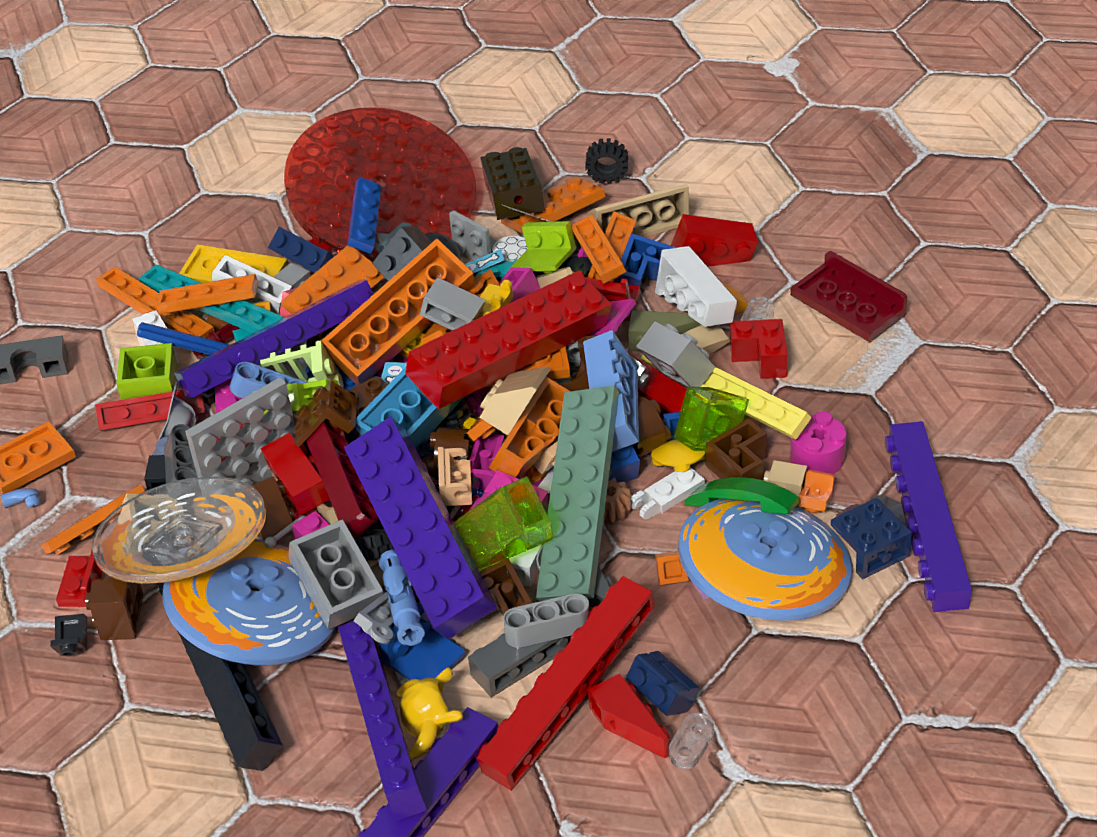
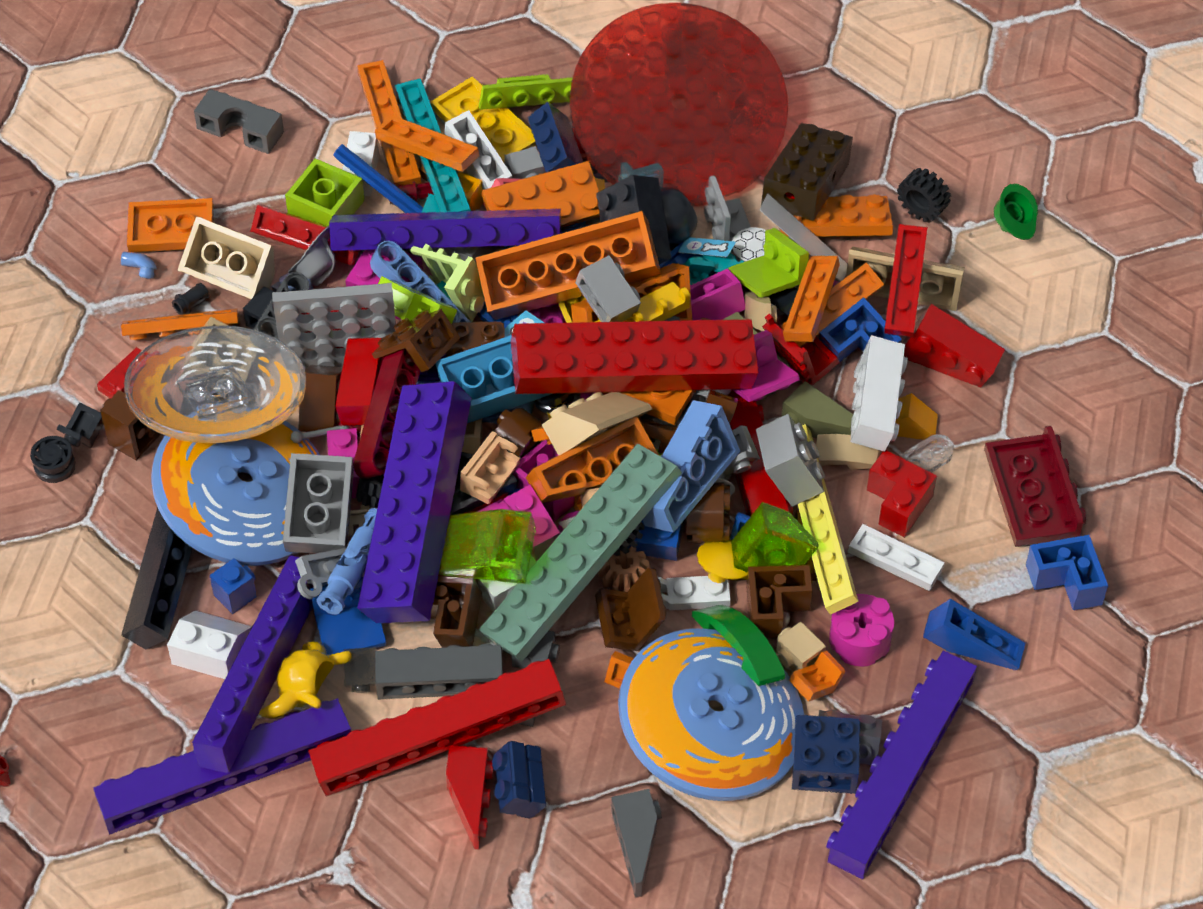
camera: 30 degrees right, 10 degrees up
blue plate [347,177,382,254] -> none
light grey beam [503,594,589,648] -> none
clear plate [669,712,714,769] -> none
none -> black wheel [30,436,76,483]
none -> white slope [167,611,252,679]
none -> black pin [172,283,210,315]
none -> tan slope [178,216,275,299]
none -> blue brick [210,558,257,614]
none -> clear smoke bracket [344,648,376,693]
none -> lime bracket [479,74,586,110]
none -> reddish brown bracket [595,567,666,651]
none -> dark grey slope [611,789,662,898]
none -> white plate [848,524,945,591]
none -> red plate [884,224,928,337]
none -> blue slope [923,599,1026,670]
none -> green piece [994,184,1038,240]
none -> blue brick [1026,535,1108,610]

